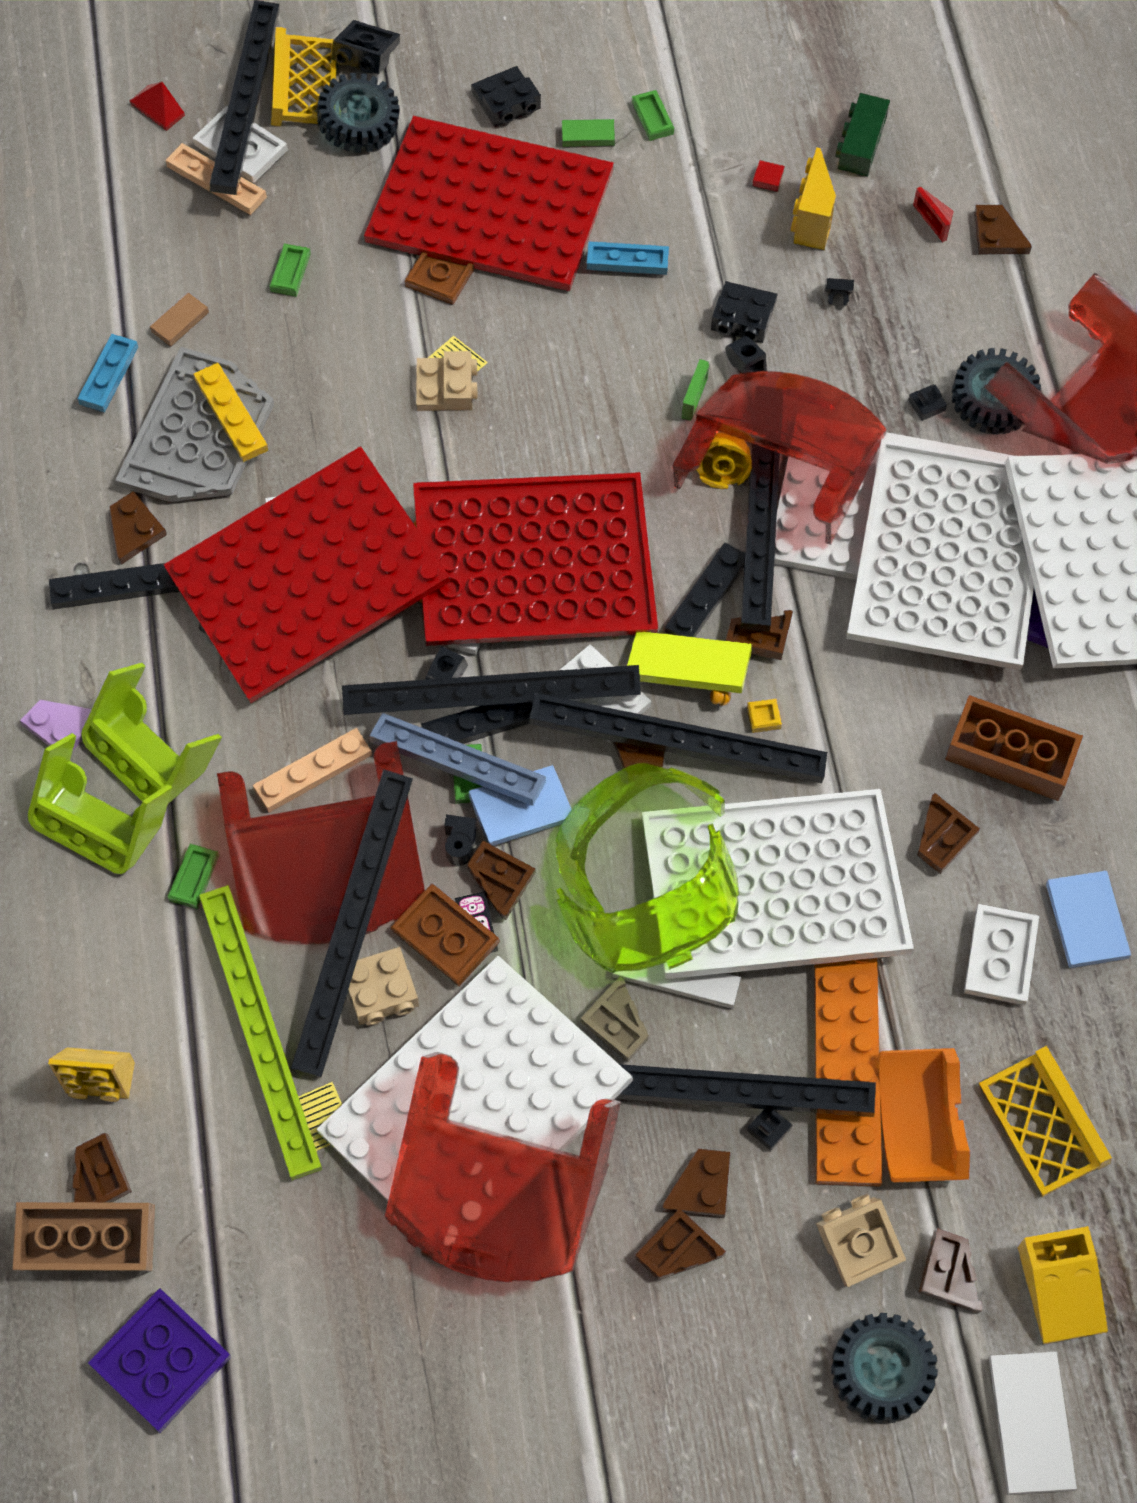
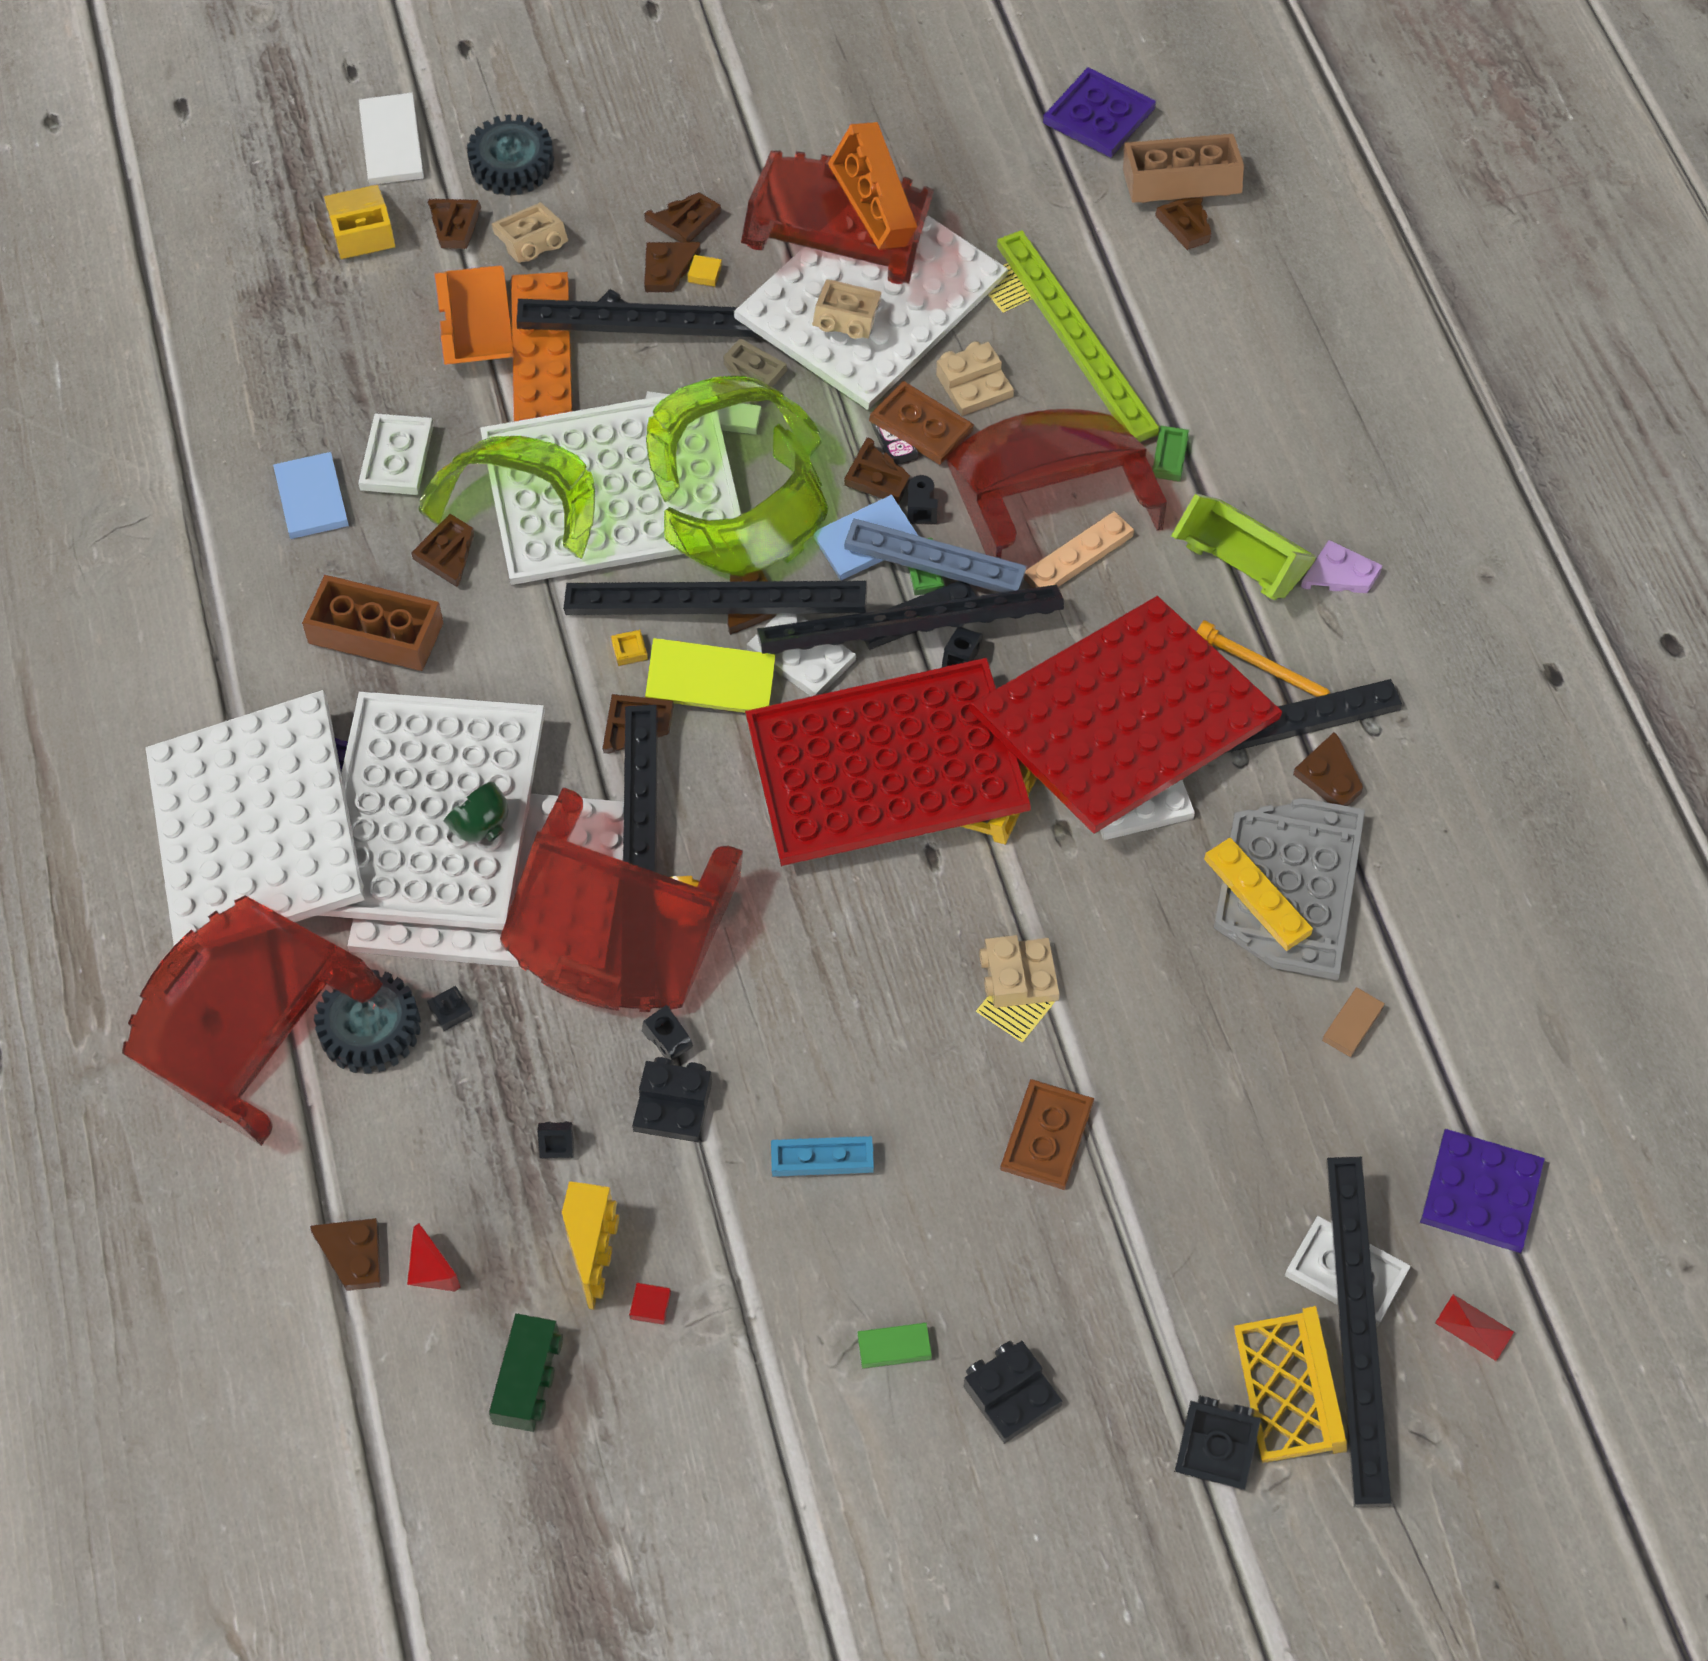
camera: 175 degrees right, 5 degrees down
lime windscreen [28,733,173,874] -> none
yellow slope [48,1047,135,1102] -> none
dark azure plate [77,334,139,413] -> none
light nougat plate [166,143,267,215] -> none
bright green tile [270,243,311,297] -> none
black plate [291,769,413,1077] -> none
wheel [317,73,400,153] -> none
red plate [364,115,614,291] -> none
bright green tile [632,90,675,141] -> none
black plate [665,542,745,637] -> none
bright green tile [682,359,710,421] -> none
yellow fence [979,1046,1112,1197] -> none
none -> clear neon green piece [419,436,595,559]
none -> dark green cylinder [443,781,509,843]
none -> yellow tile [688,255,722,287]
none -> tan plate [812,279,882,339]
none -> orange wedge [828,122,917,249]
none -> light orange piece [1197,620,1331,697]
none -> dark purple plate [1420,1129,1545,1253]

